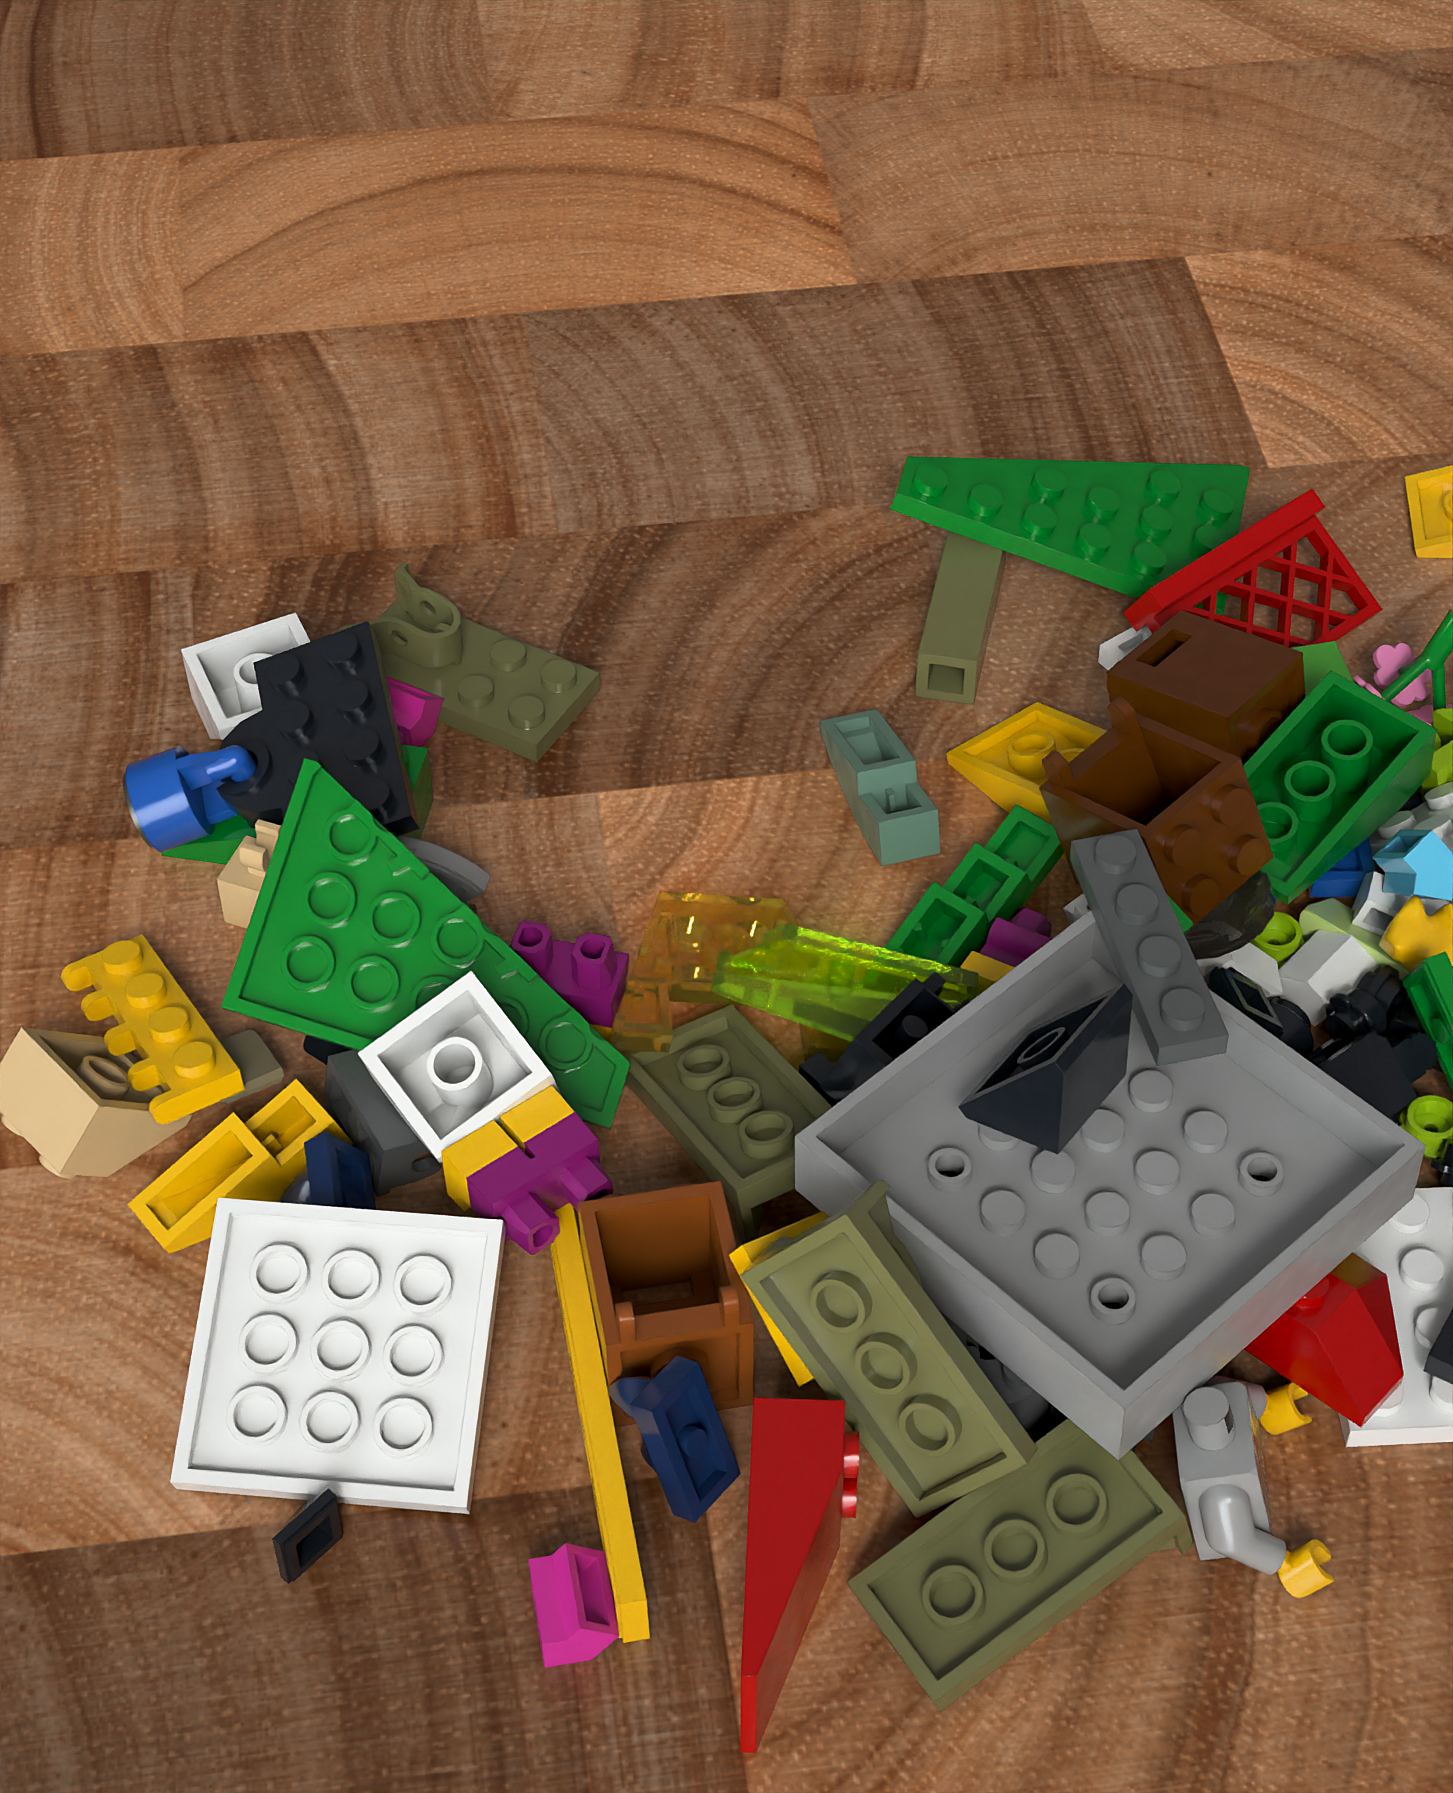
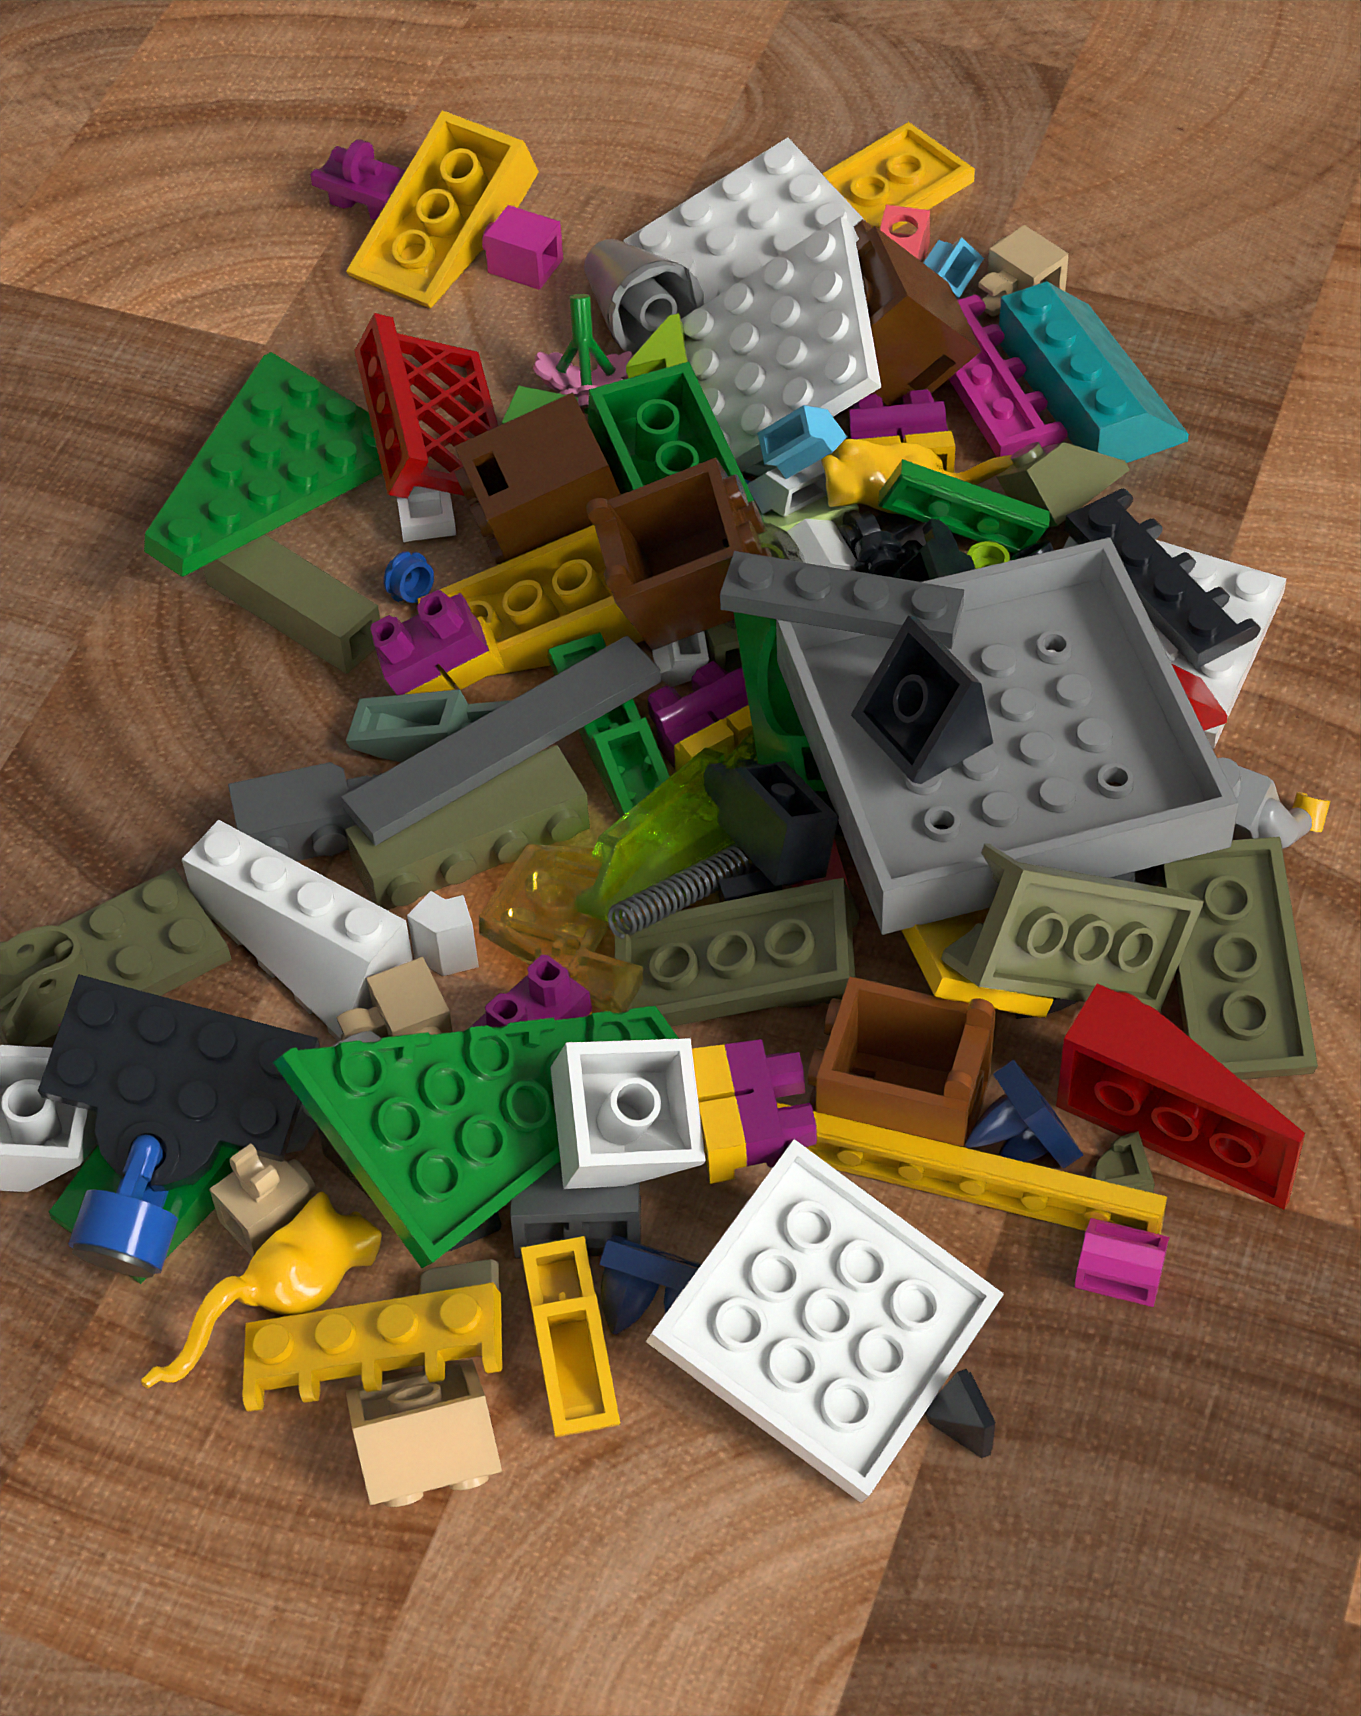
camera: 60 degrees left, 5 degrees up
none -> yellow animal [141,1191,382,1389]
none -> white wedge [182,820,413,1042]
none -> dark grey hinge [228,762,382,861]
none -> tan brick [336,957,453,1040]
none -> dark grey tile [341,635,661,846]
none -> olive brick [345,745,590,910]
none -> magenta hips [370,589,505,695]
none -> blue plate [383,551,434,603]
none -> white piece [407,891,479,976]
none -> dark grey piece [608,843,760,939]
none -> olive tile [1091,1131,1155,1193]

